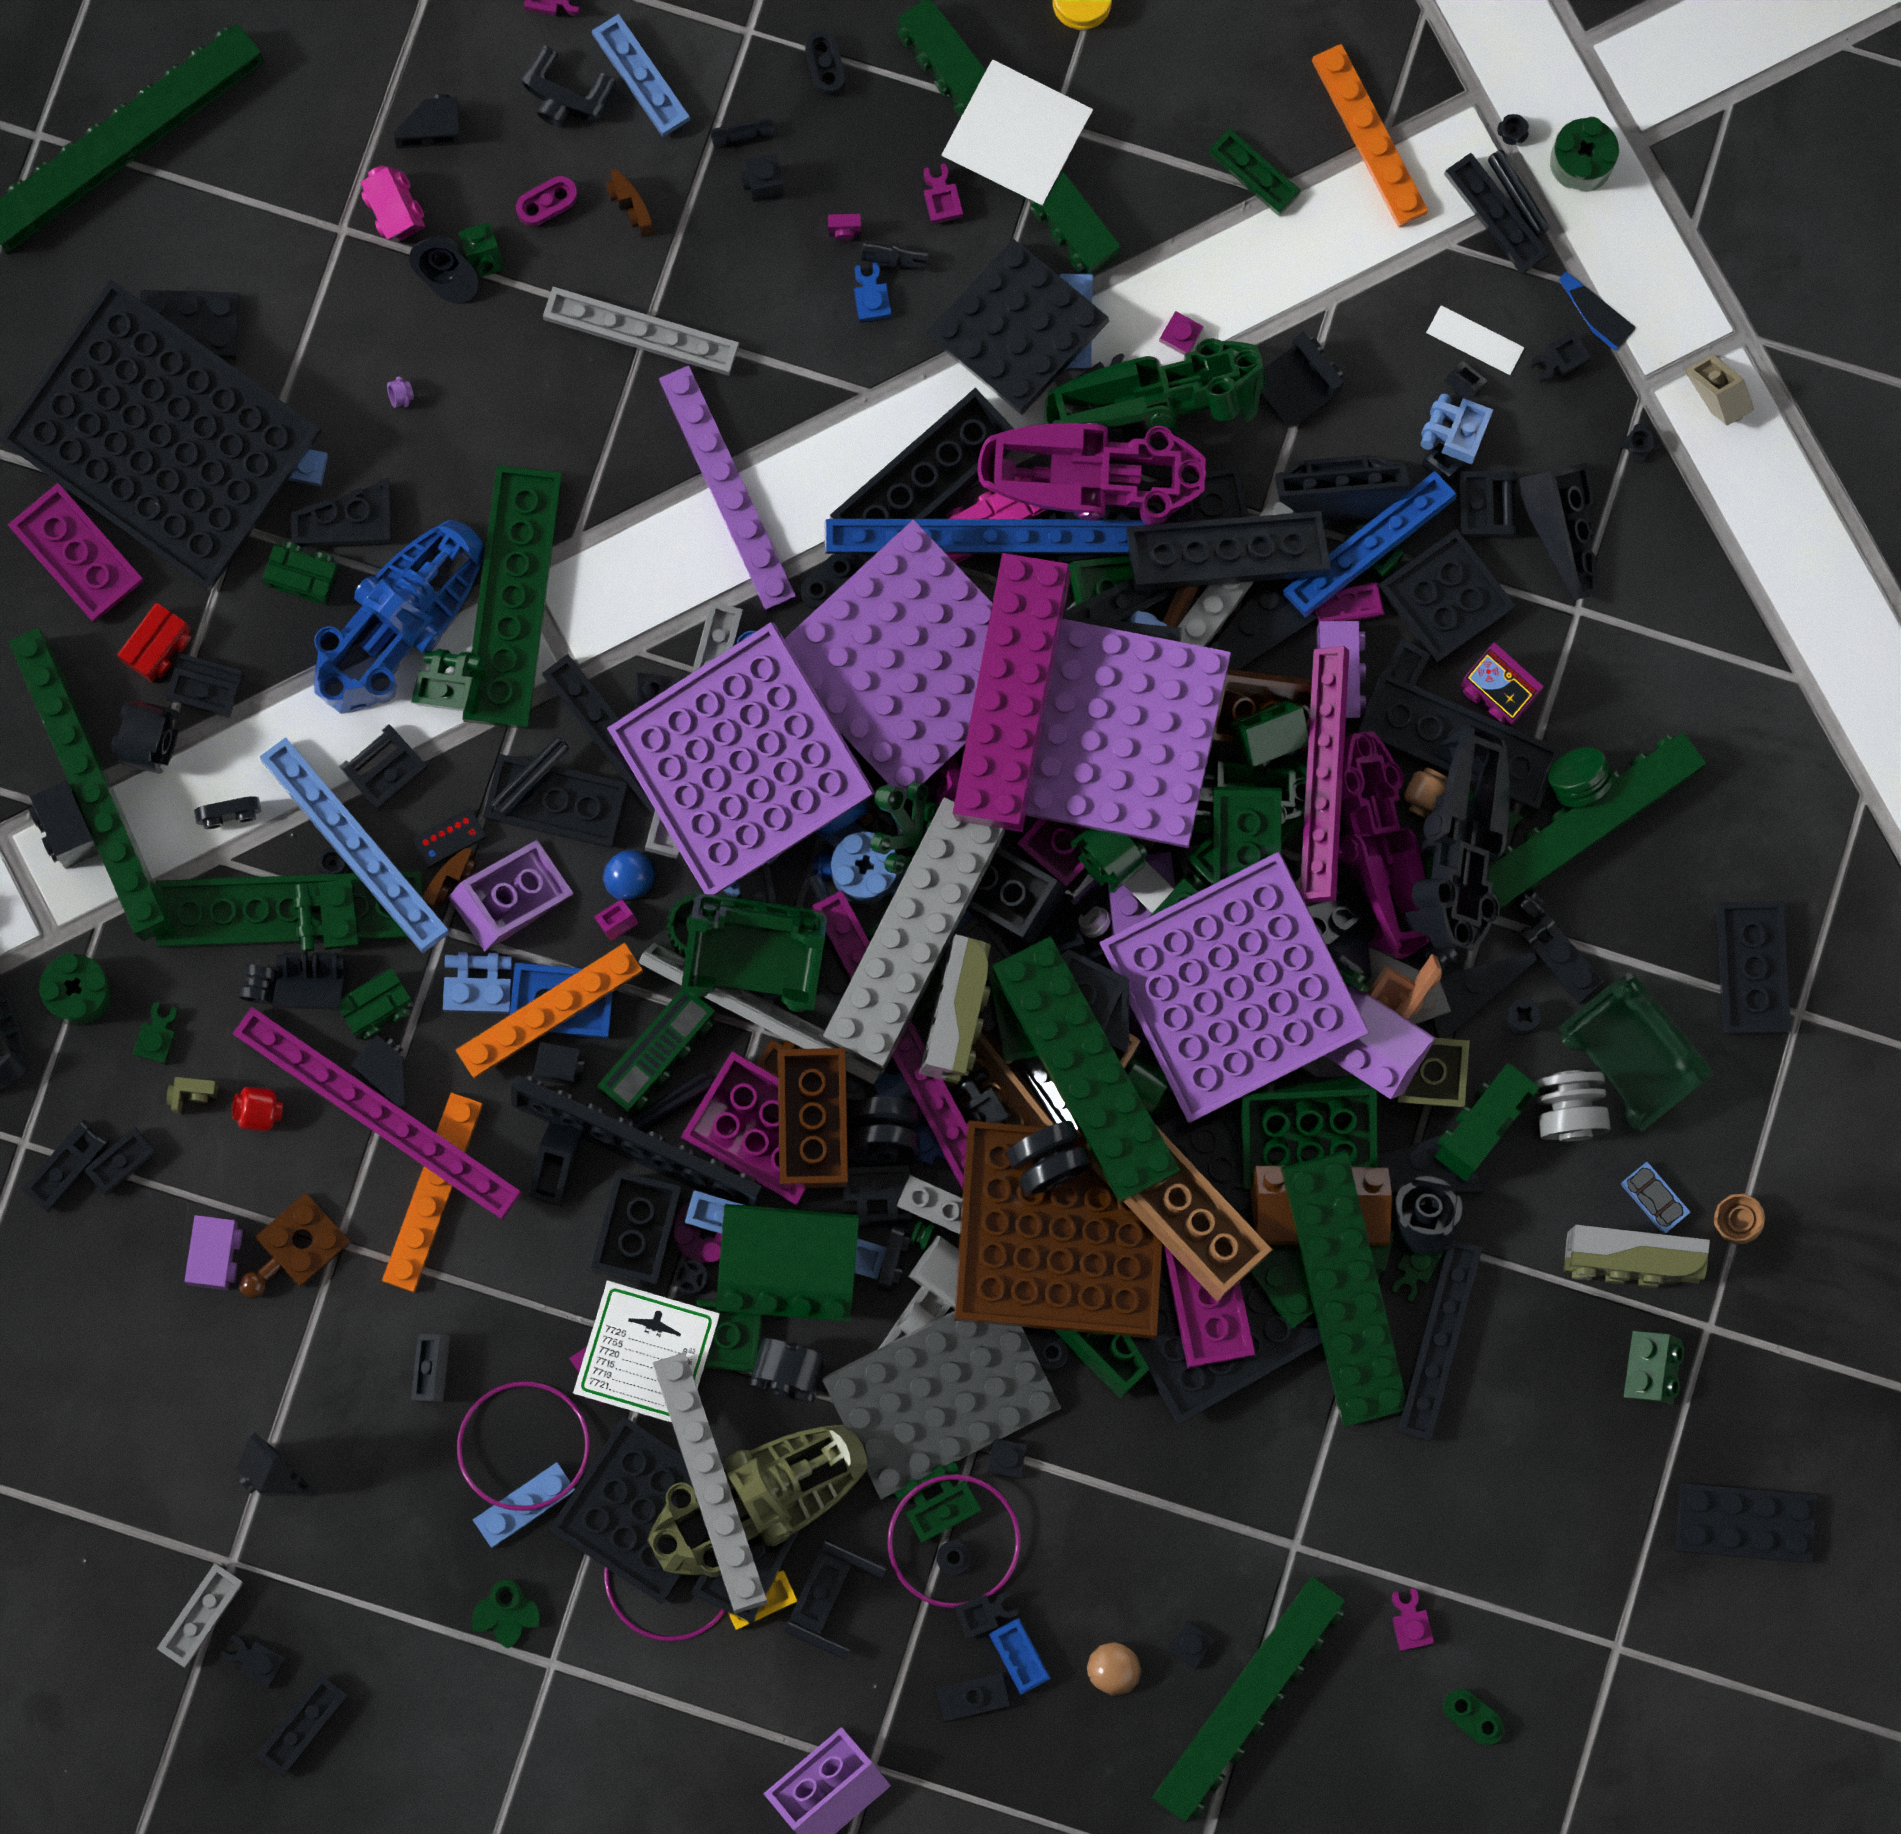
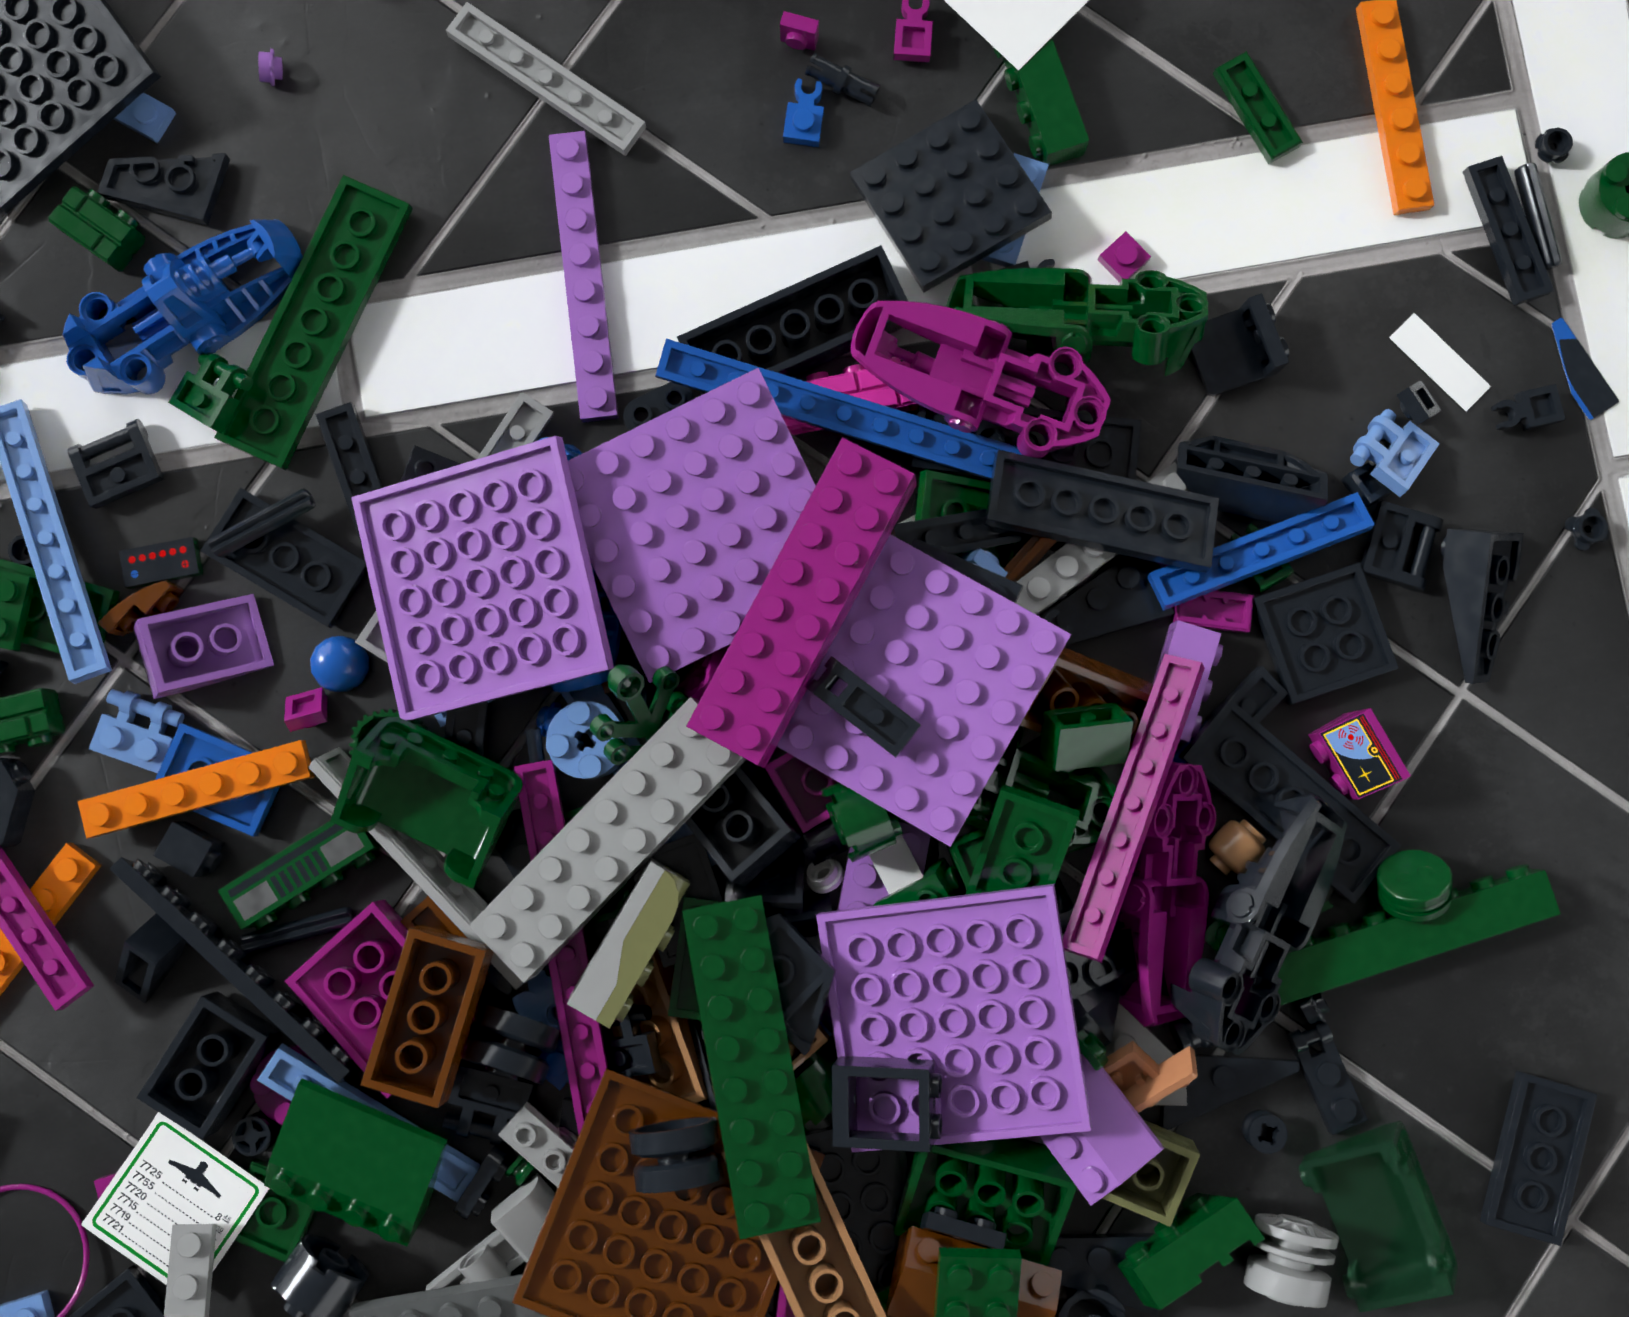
camera: 20 degrees right, 5 degrees up
none -> black plate [807,656,921,758]
none -> black window [832,1056,943,1152]
none -> black plate [920,1207,1006,1249]

